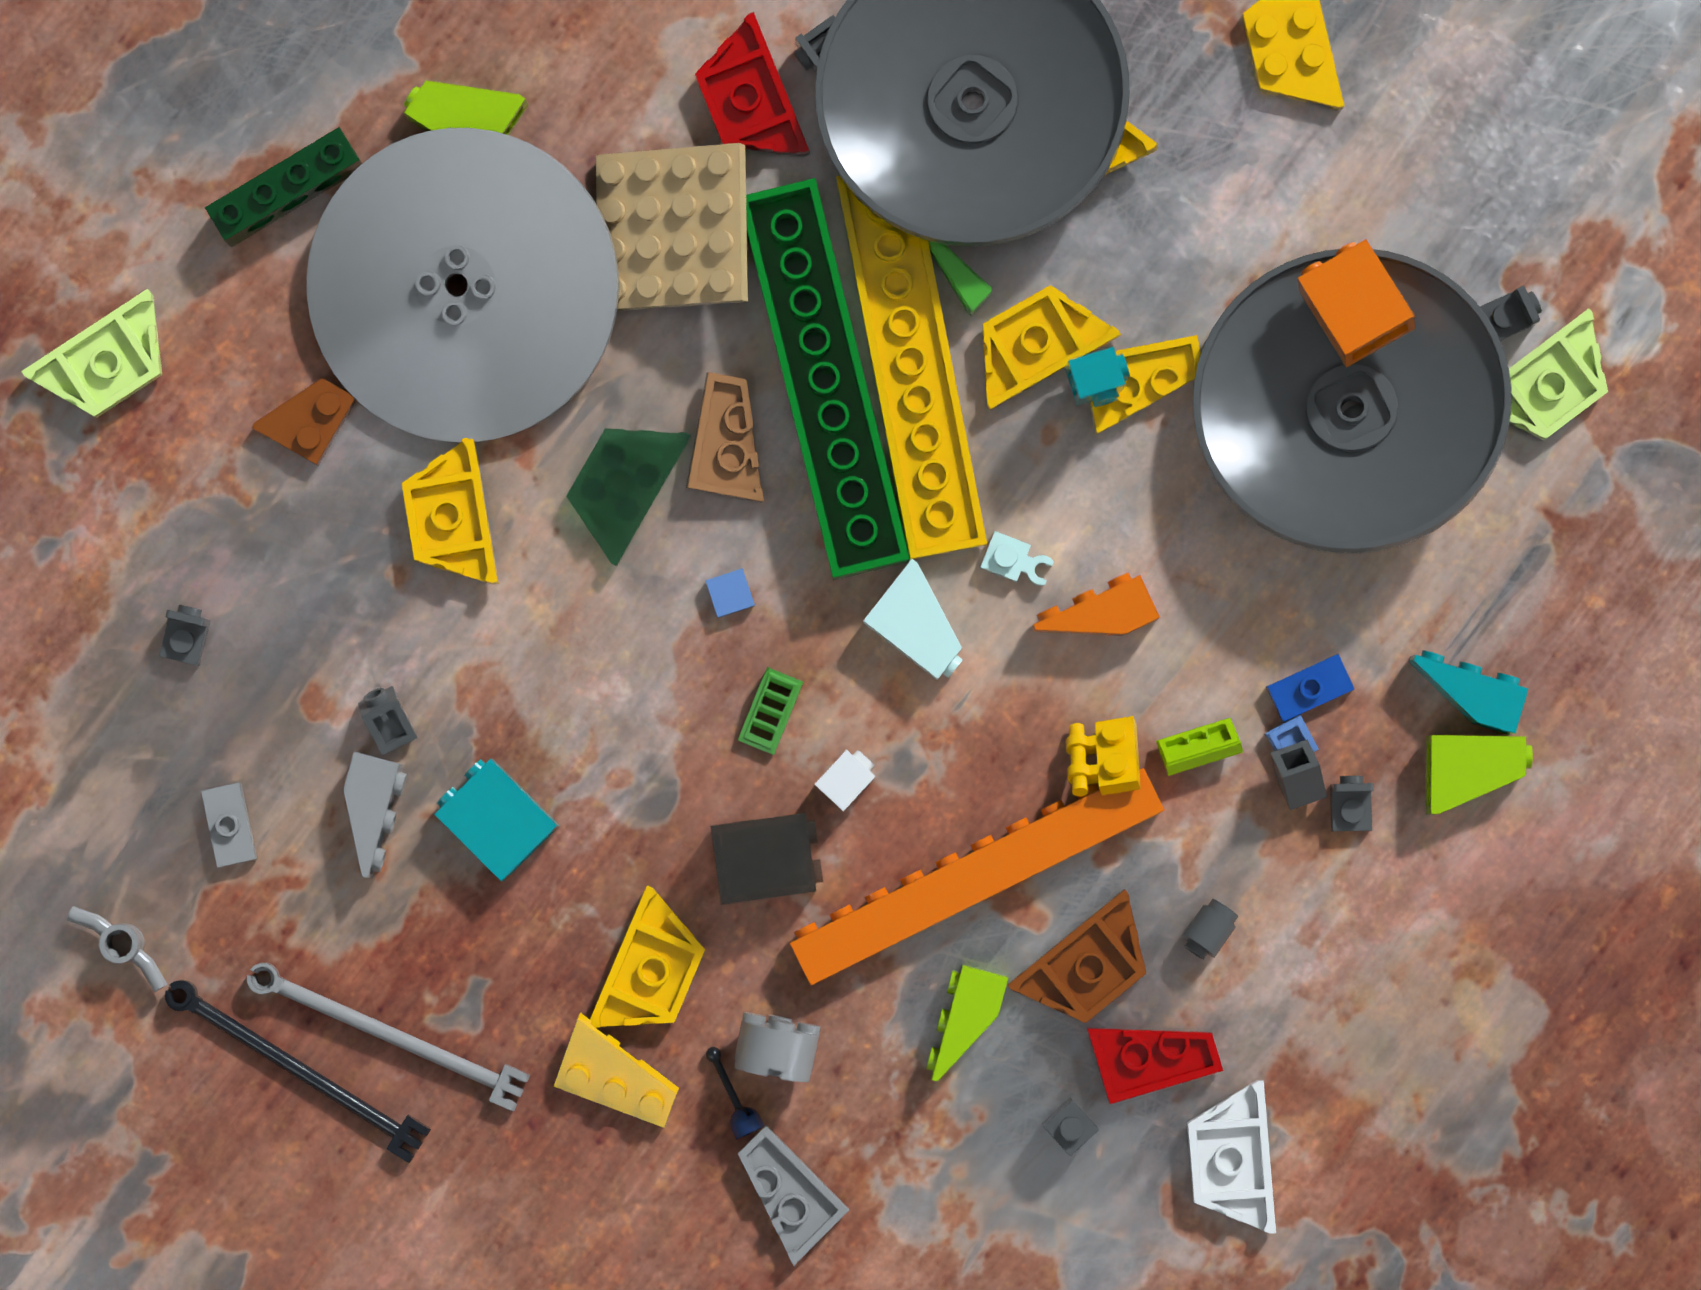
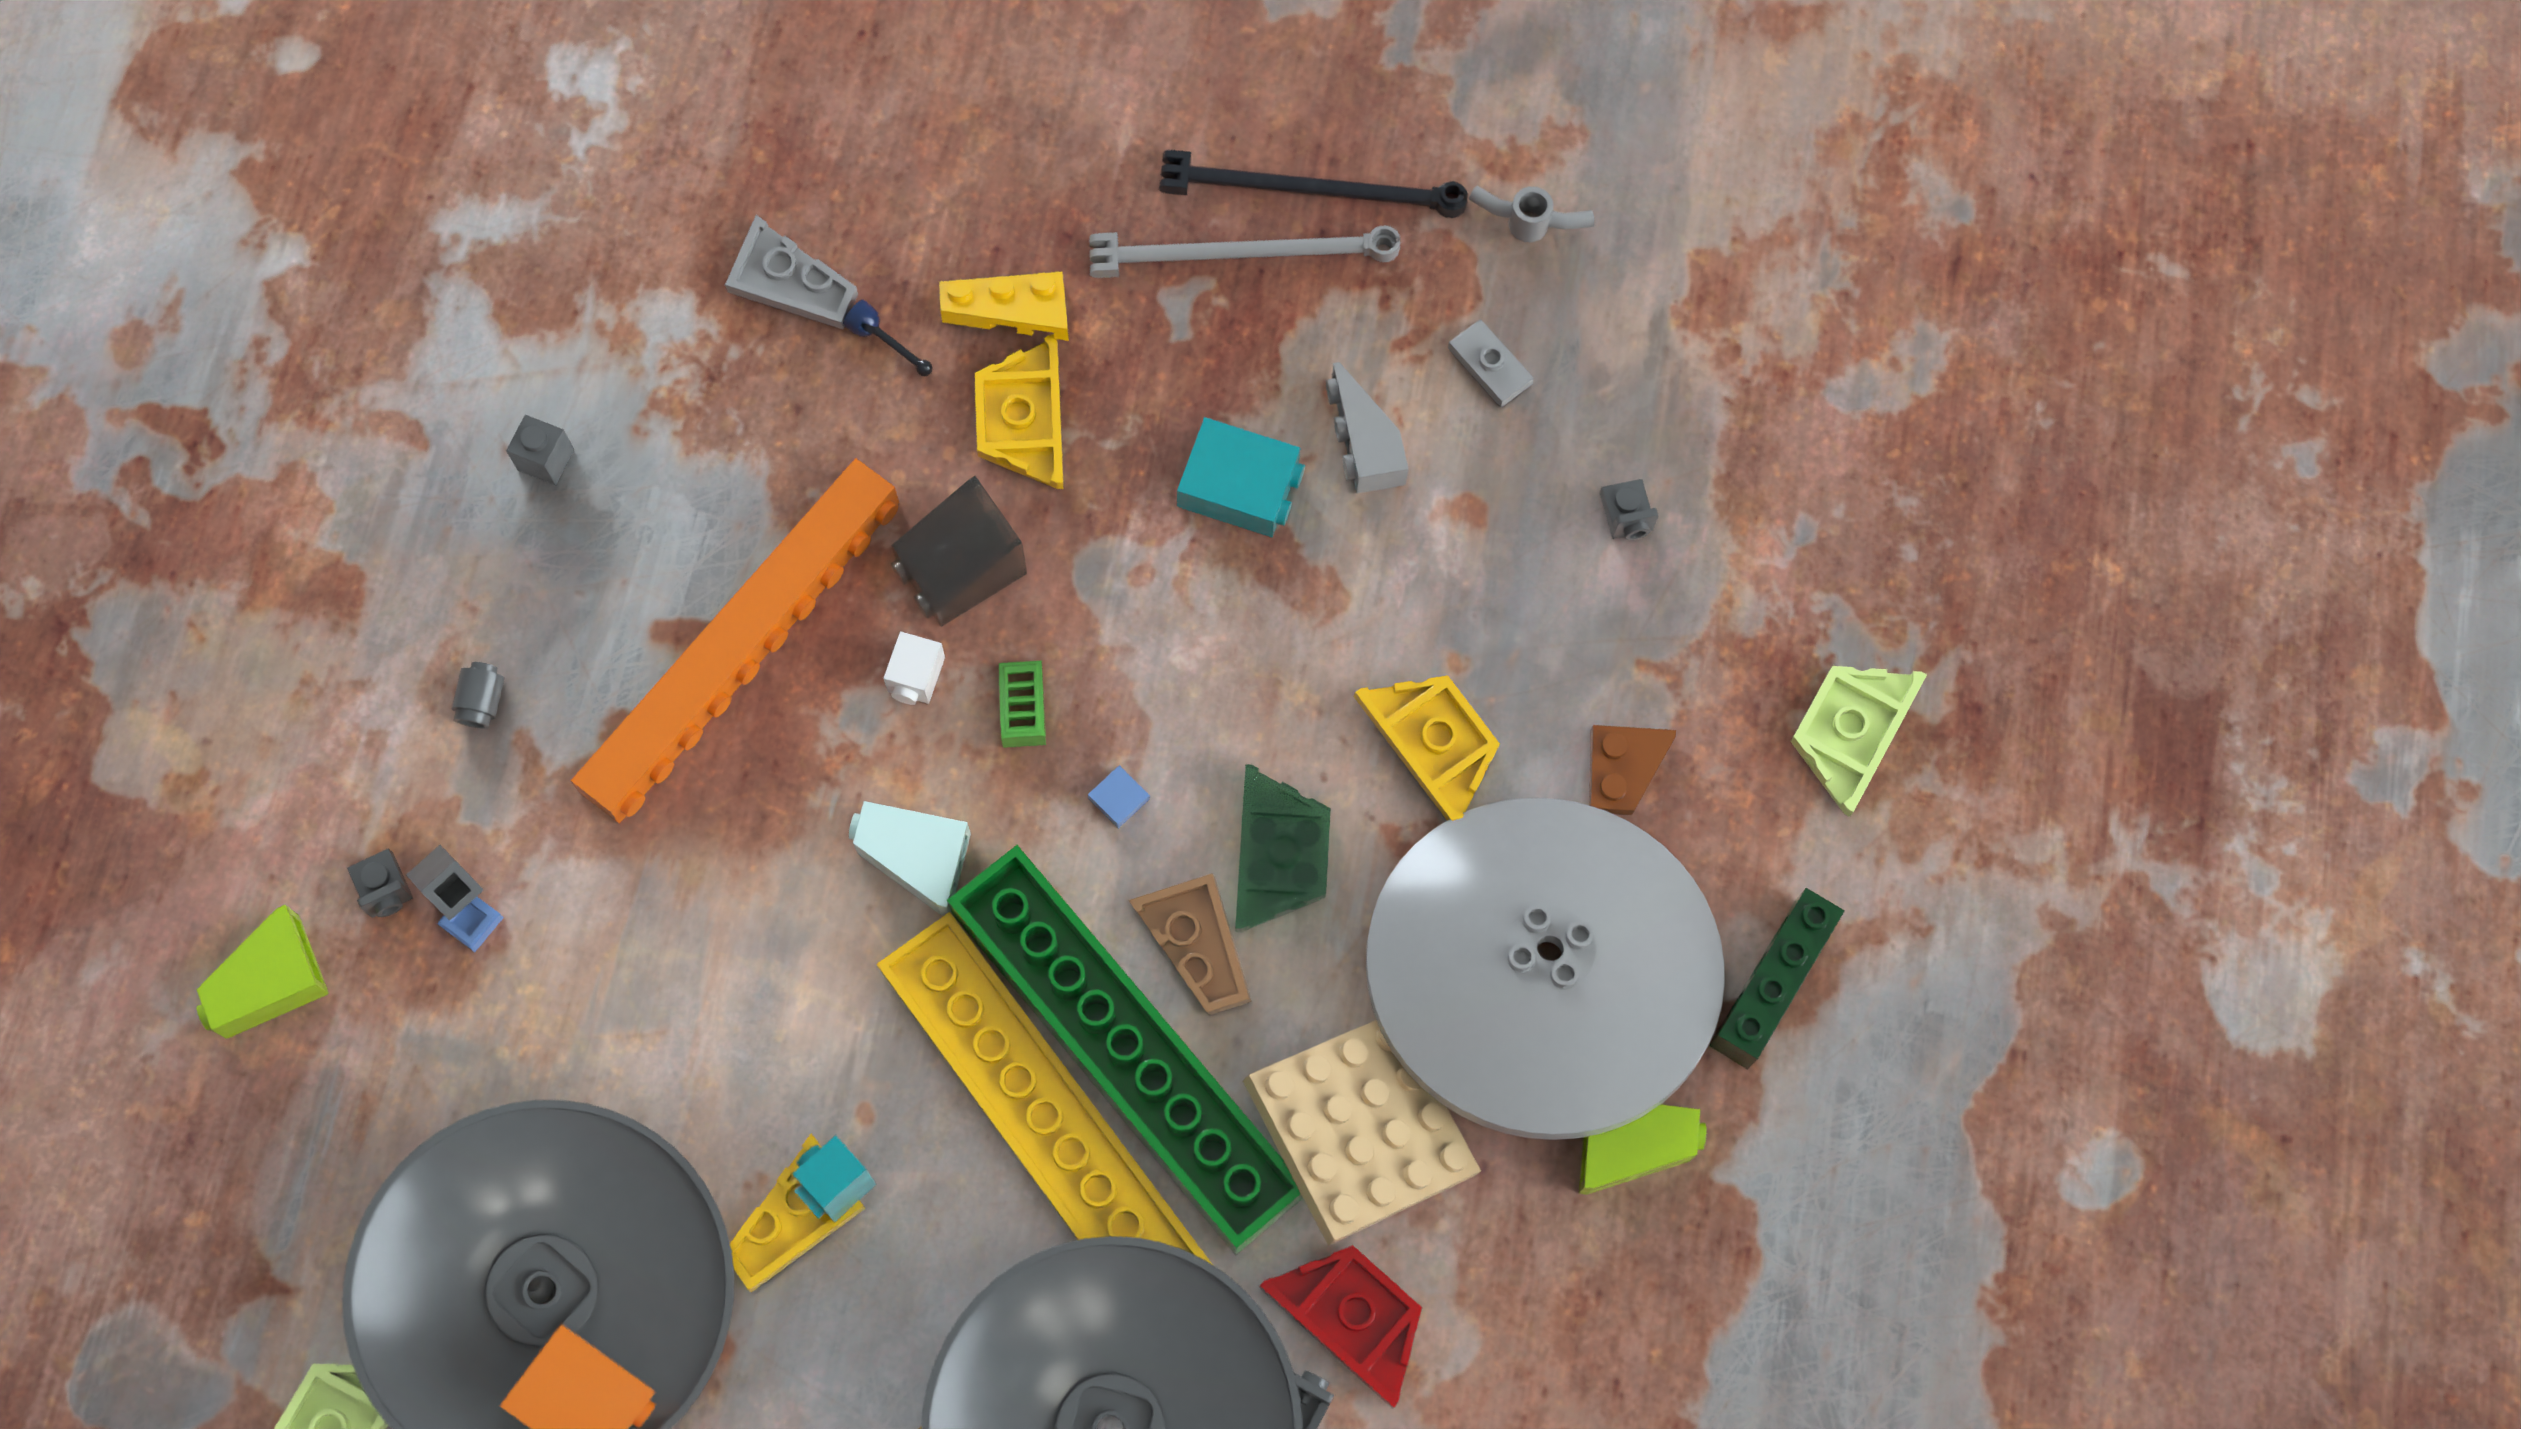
camera: 150 degrees right, 15 degrees down
dark grey bracket [358,686,417,755] -> none
light grey brick [734,1012,821,1082] -> none
lime slope [926,964,1008,1082] -> none
bright green slope [929,241,992,316] -> none
light aqua plate [980,531,1054,586] -> none
yellow wing [982,285,1121,410] -> none
dark orange wing [1007,889,1147,1023] -> none
orange slope [1031,572,1160,636] -> none
yellow plate [1066,716,1141,797] -> none
red wing [1087,1028,1223,1104] -> none
lime plate [1156,718,1243,776] -> none
white wing [1187,1080,1276,1234] -> none
blue plate [1266,654,1355,722] -> none
teal slope [1409,650,1529,735] -> none

